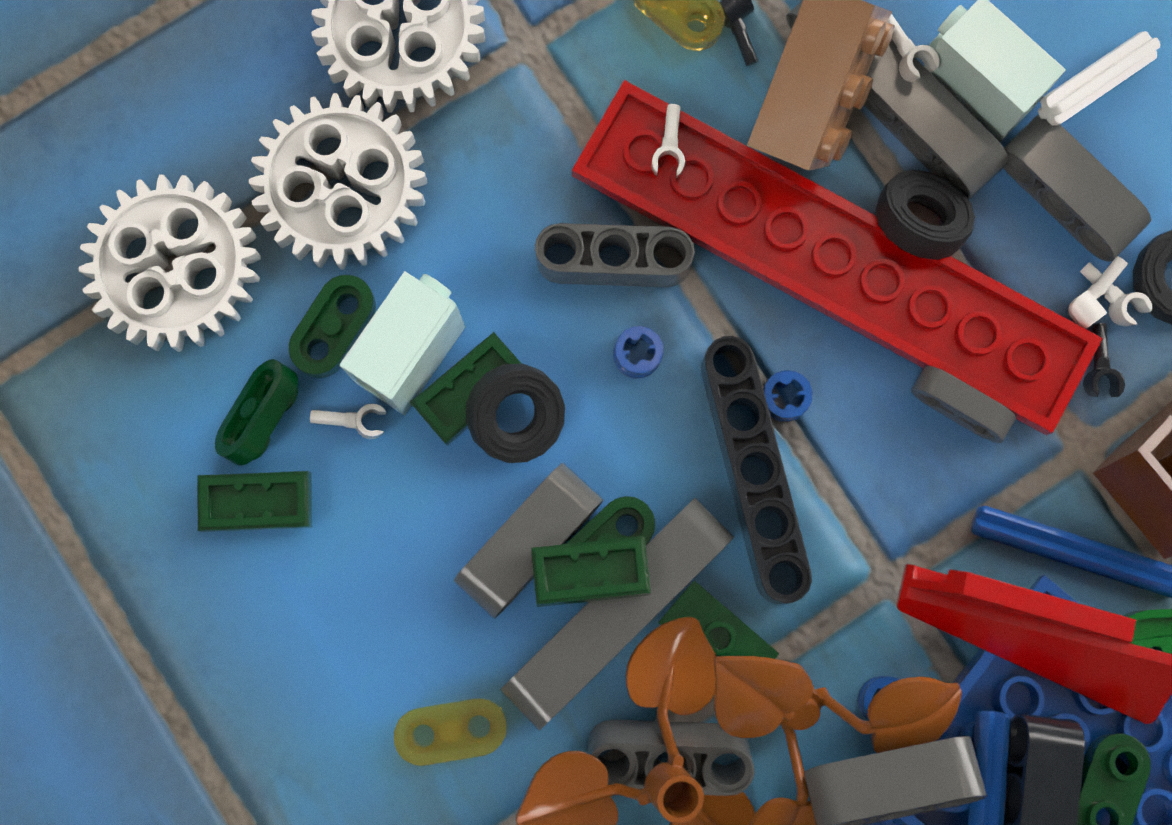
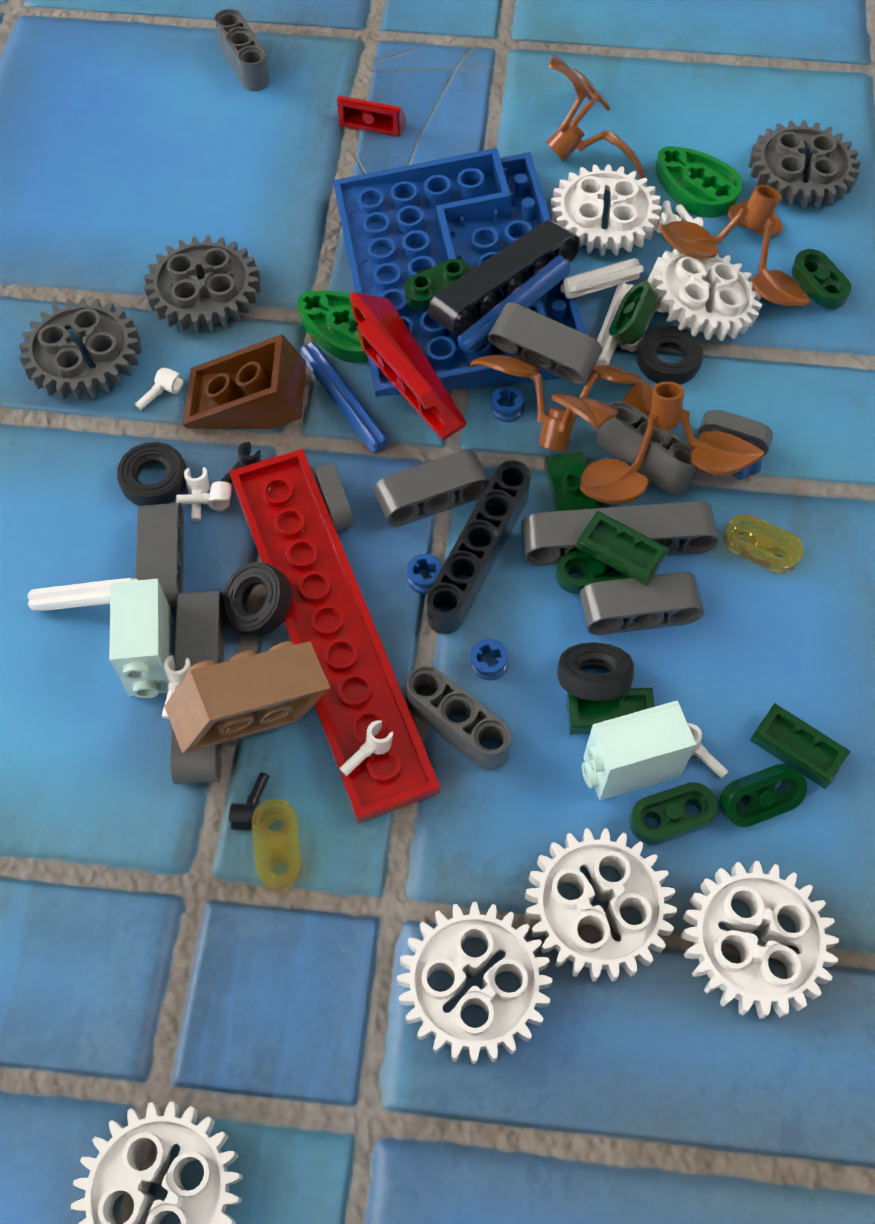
camera: 140 degrees left, 20 degrees down
none -> dark grey beam [373,450,490,526]

